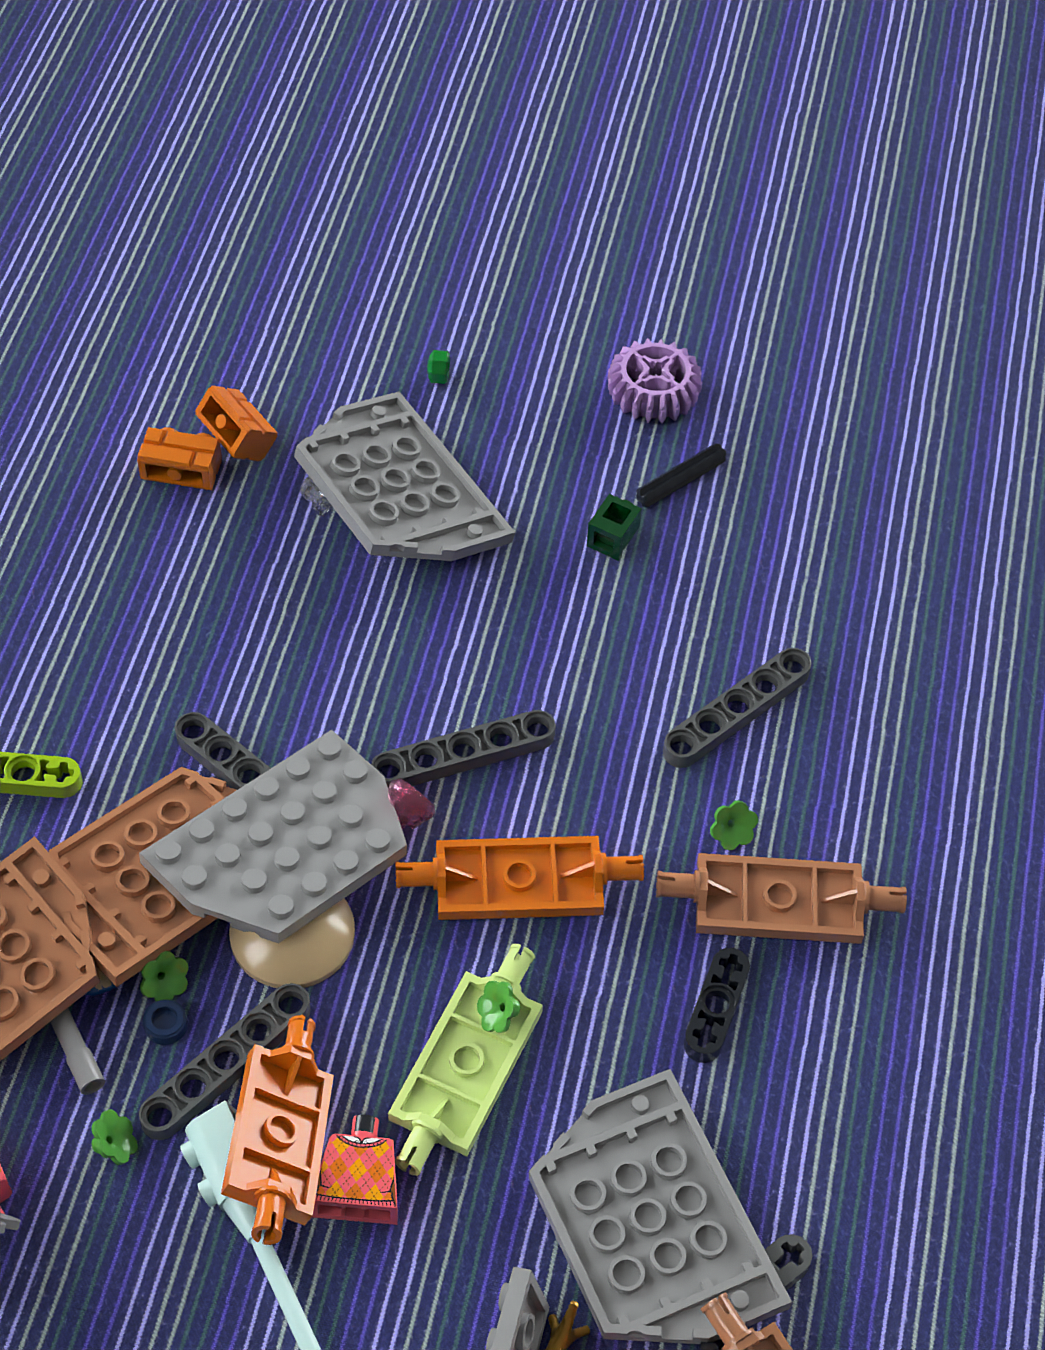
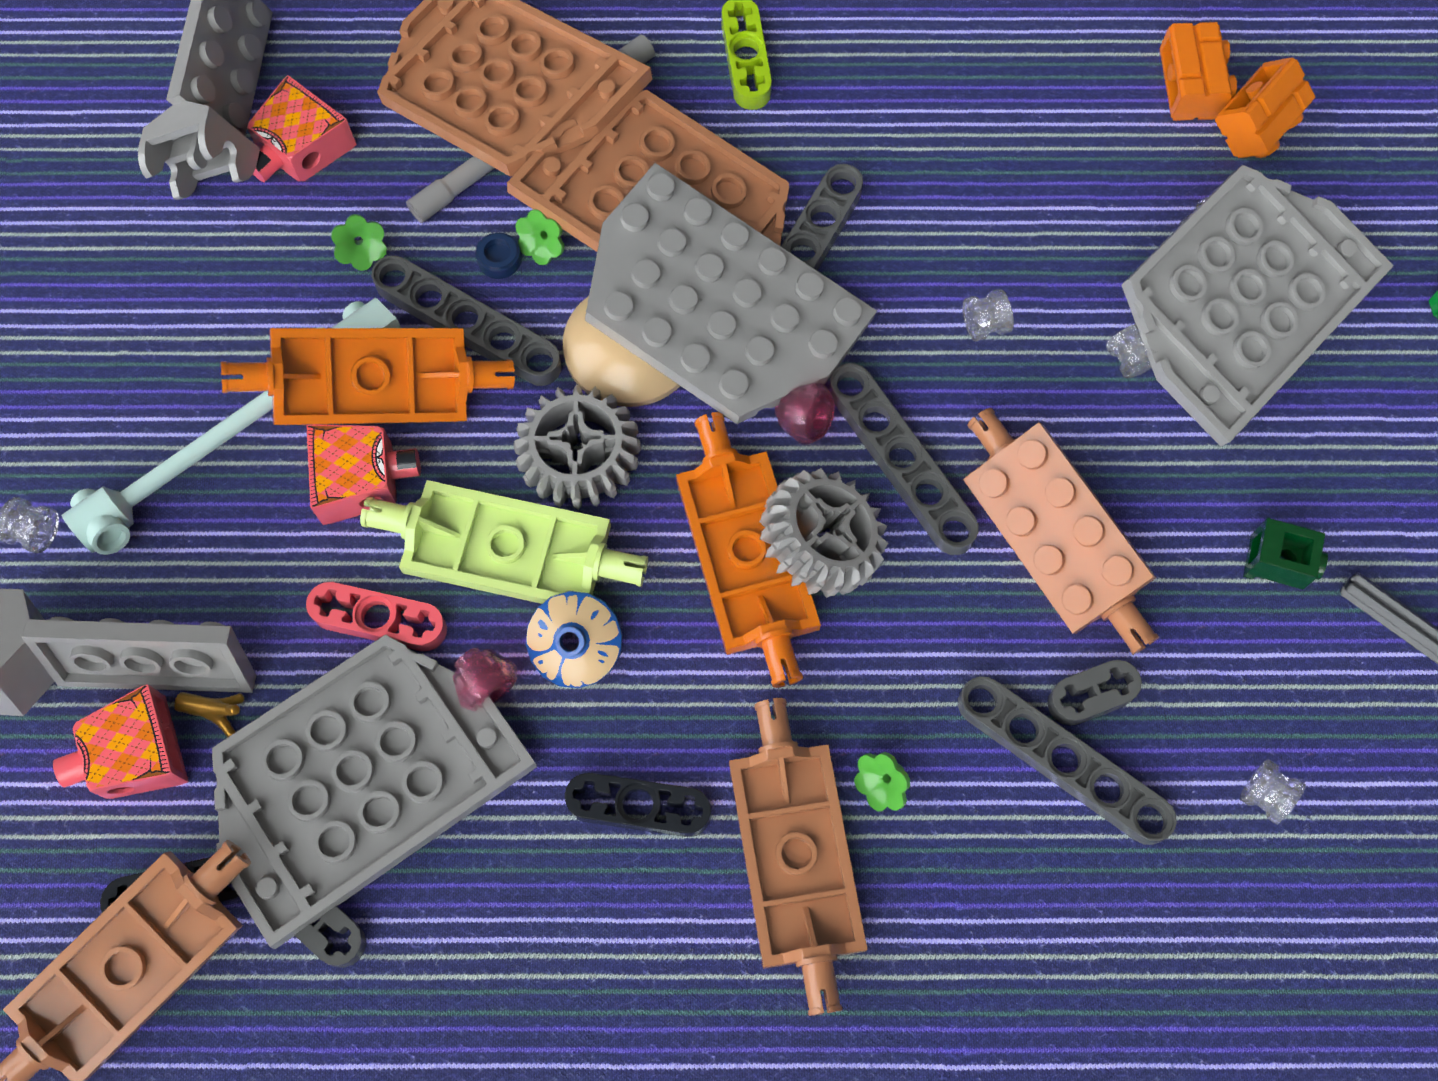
camera: 80 degrees right, 15 degrees up
bright green plant [477,981,520,1033] -> none
none -> coral beam [306,582,447,651]
none -> clear pink cone [452,647,517,712]
none -> light grey gear [513,384,641,510]
none -> tan dish [526,591,623,688]
none -> light grey gear [759,468,889,598]
none -> clear wheel [962,289,1014,342]
none -> plate [963,408,1159,655]
none -> dark grey beam [1047,660,1142,726]
none -> clear wheel [1106,323,1158,379]
none -> clear wheel [1240,759,1306,824]

